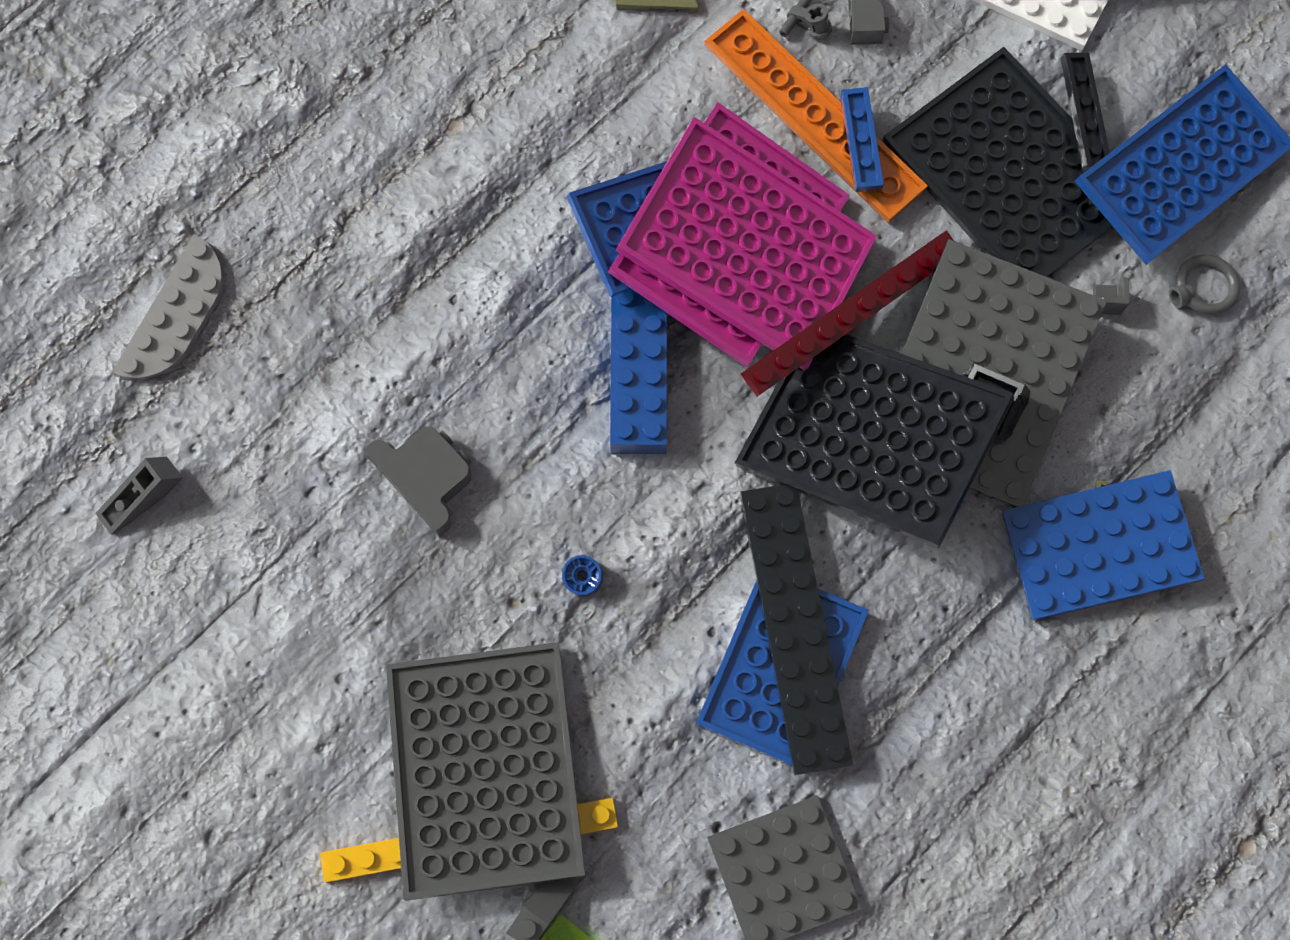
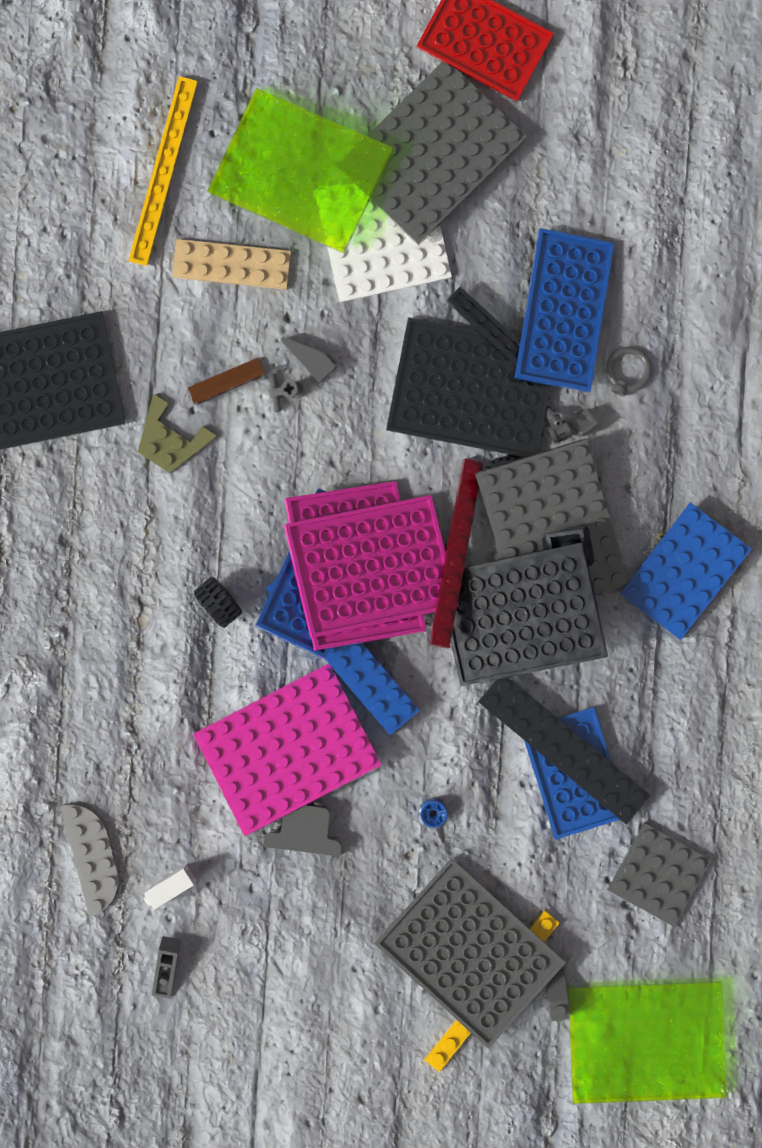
camera: 40 degrees left, 15 degrees up
orange plate [705,9,928,224] -> none
blue plate [840,87,884,192] -> none
none -> white brick [143,864,196,910]
none -> dark pink plate [193,663,382,837]
none -> black tyre [194,577,242,628]
none -> dark grey piece [546,406,572,444]

